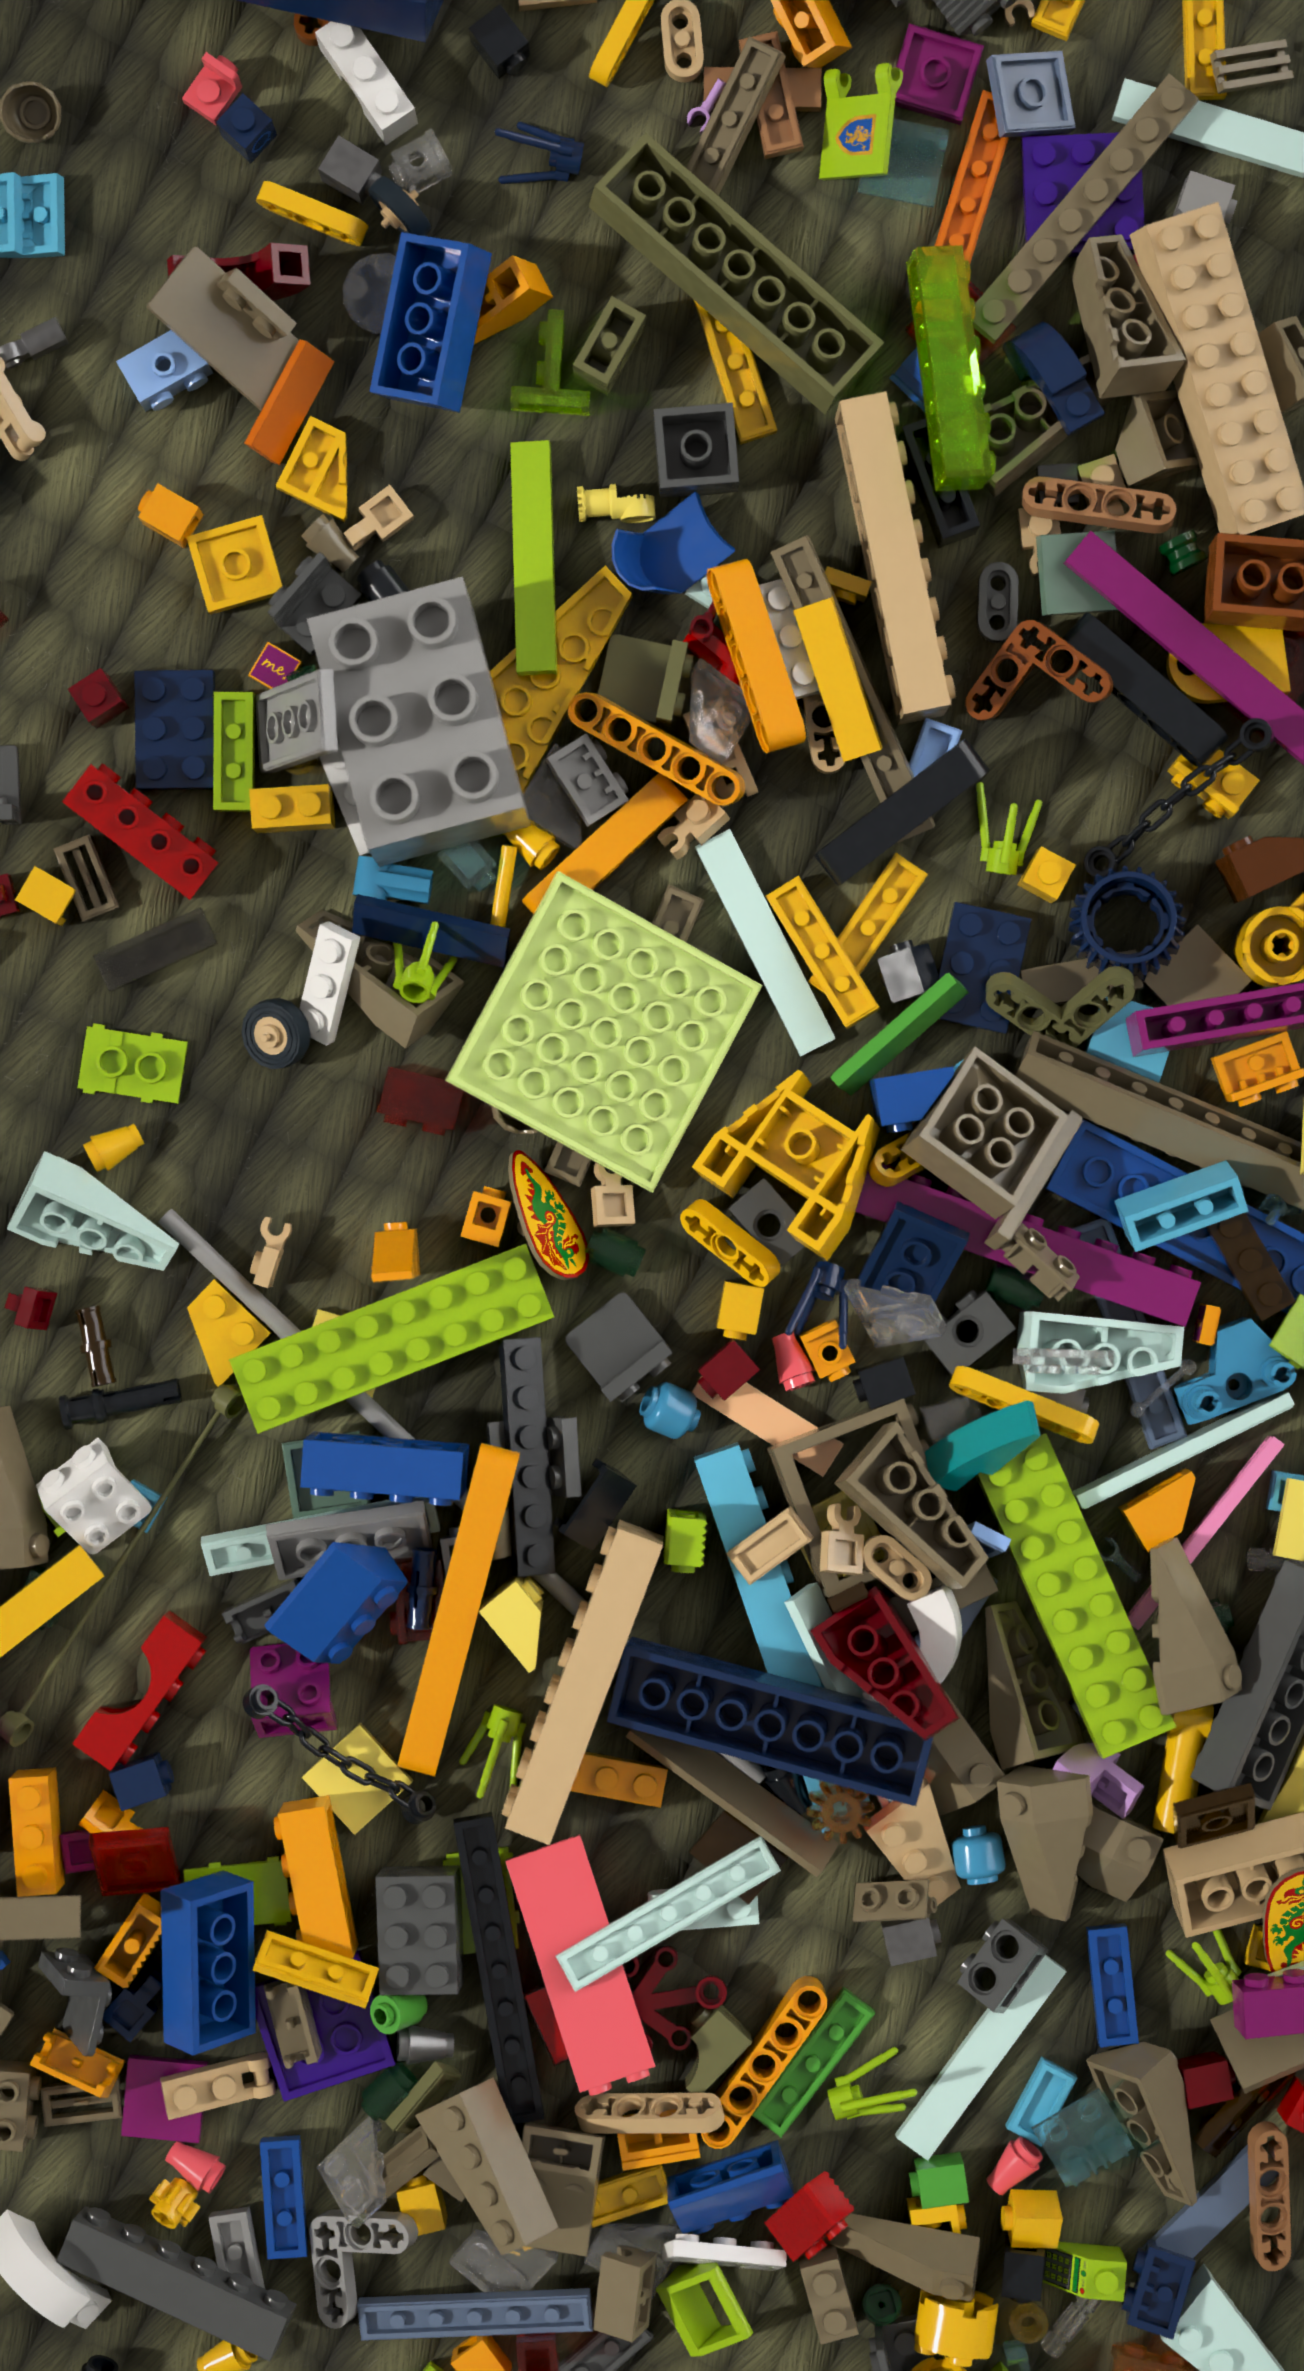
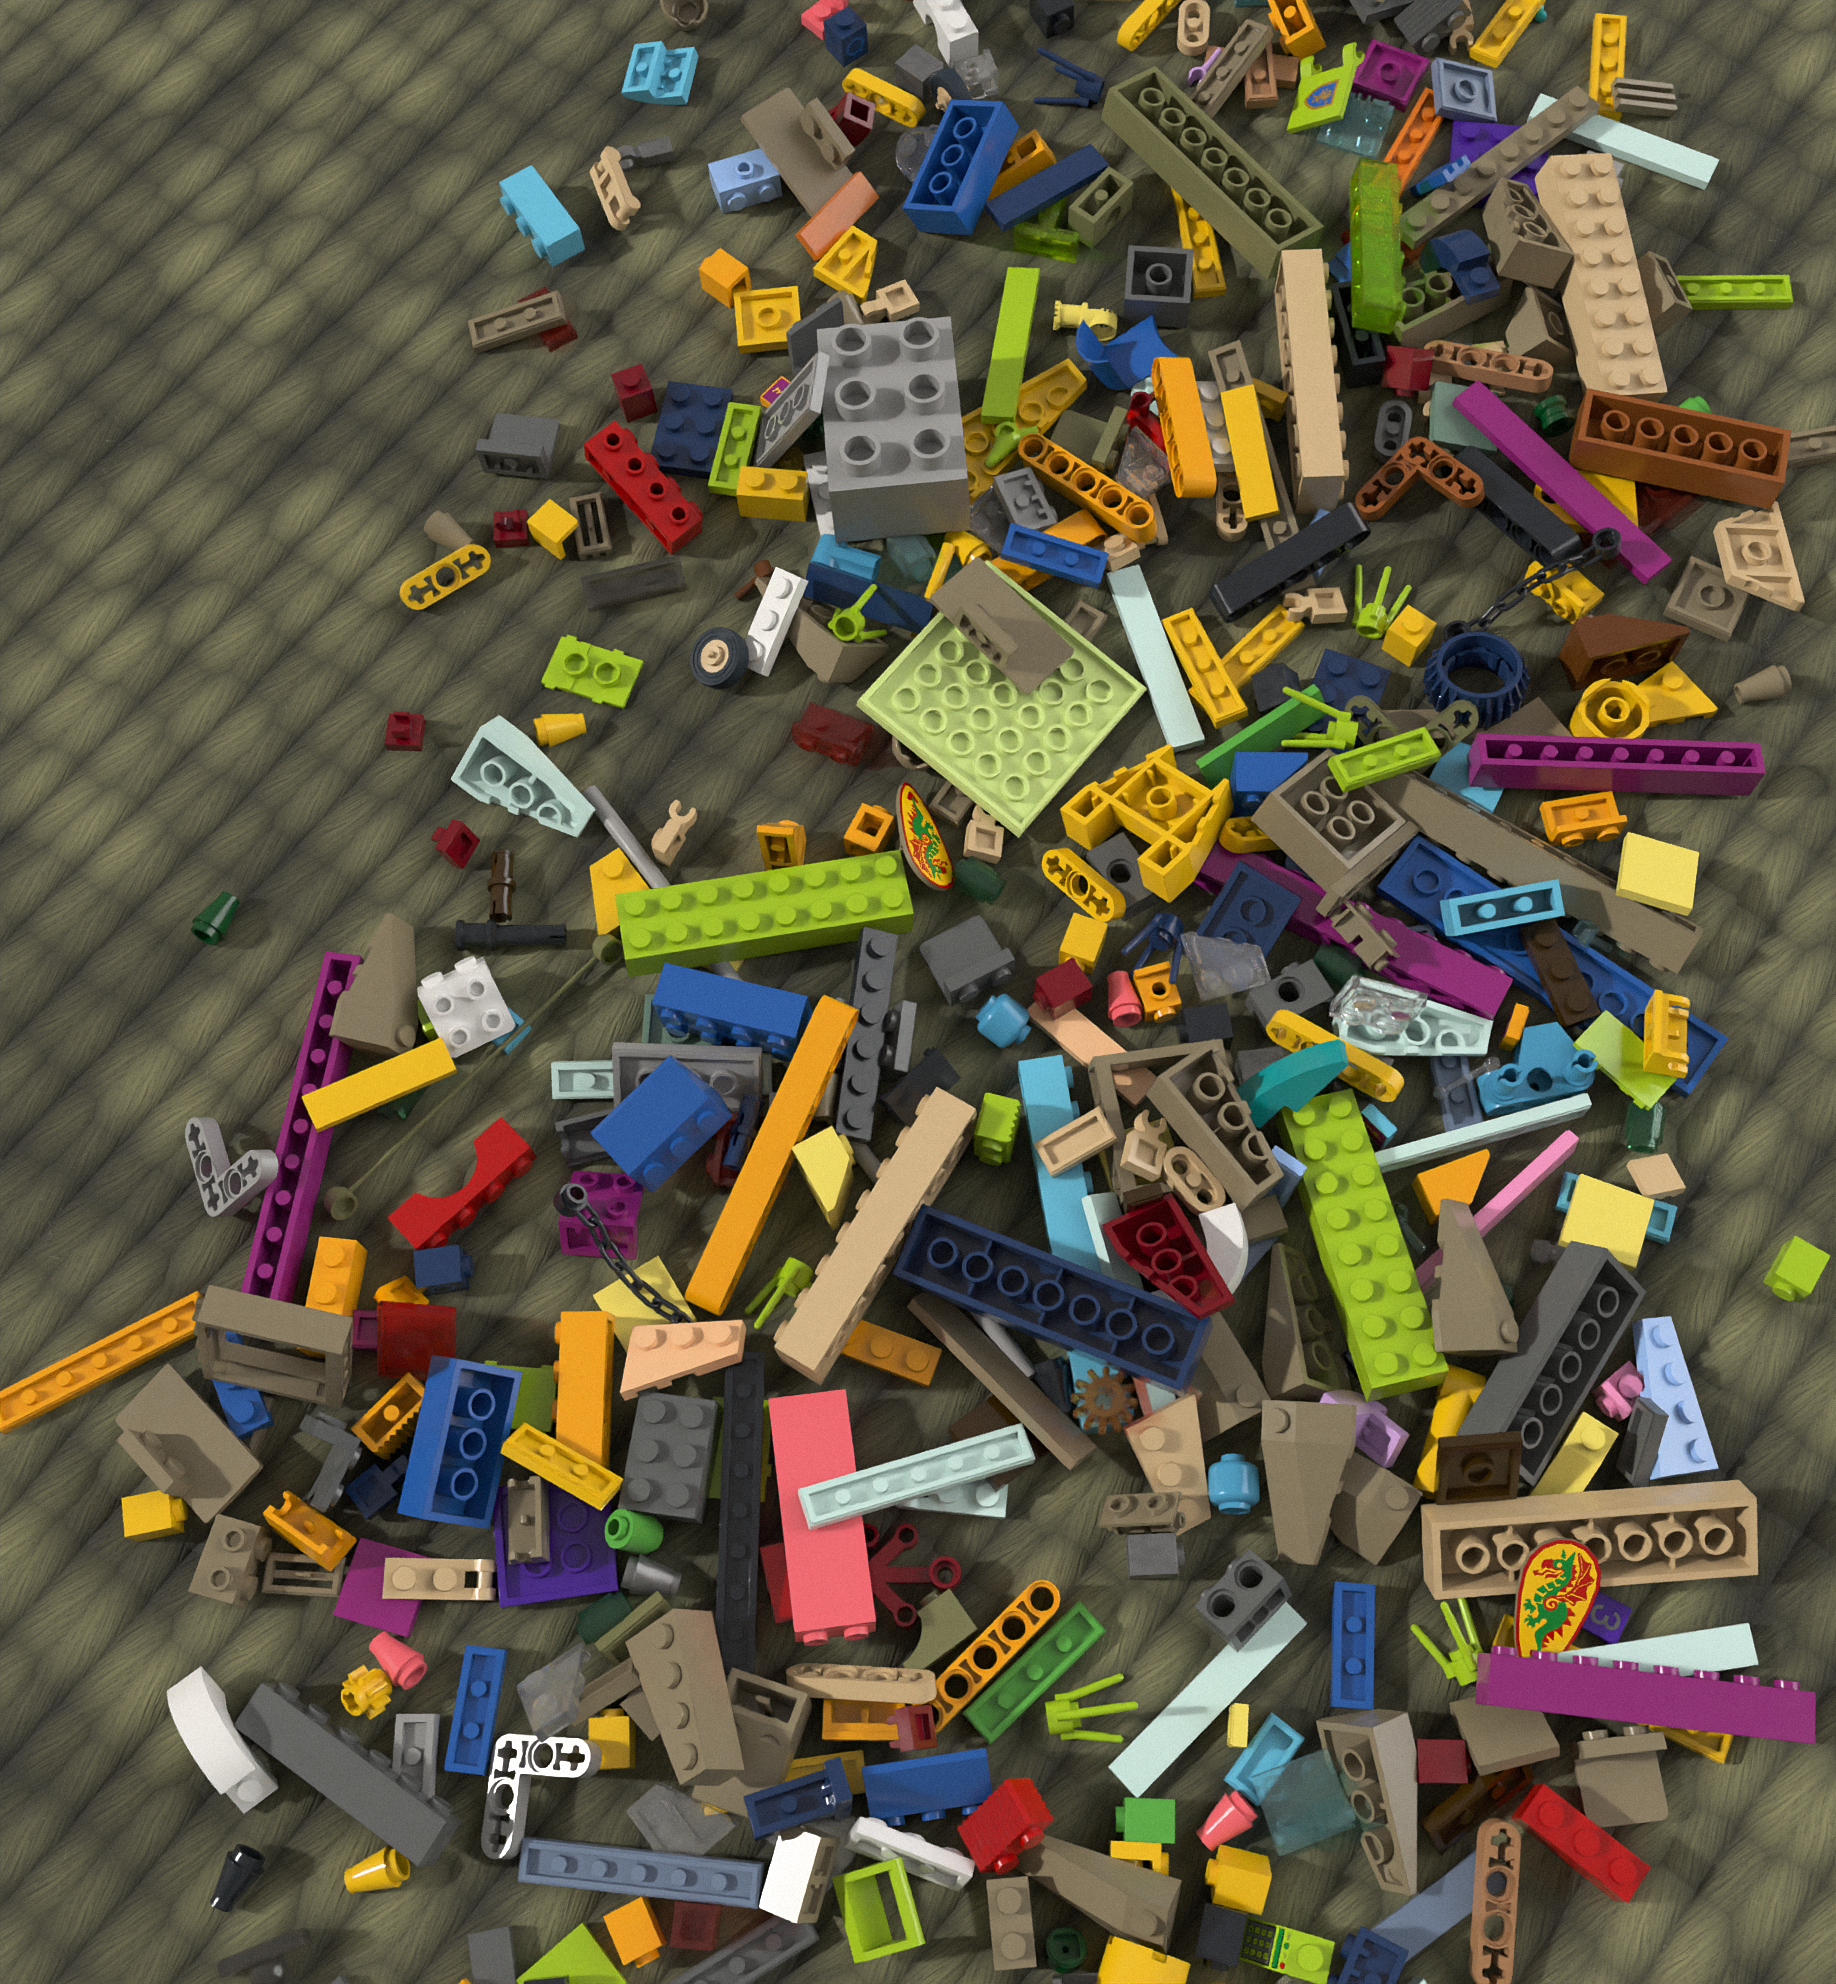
camera: 15 degrees right, 20 degrees down
none -> light nougat wing [620,1320,747,1401]
none -> reddish brown hand [734,560,774,601]
none -> dark blue bracket [743,1757,853,1841]
none -> dark red tile [886,1705,938,1752]
none -> dark tan bracket [930,557,1074,695]
none -> dark blue tile [985,143,1109,232]
none -> lime animal [985,422,1039,467]
none -> blue plate [1000,523,1109,589]
none -> light yellow tile [1227,1703,1249,1749]
none -> lime plant [1281,687,1359,750]
none -> tan plate [1282,587,1348,624]
none -> lime tile [1327,727,1442,793]
none -> medium azure tile [1361,1104,1397,1149]
none -> dark red brick [1381,345,1434,397]
none -> blue tile [1409,154,1471,198]

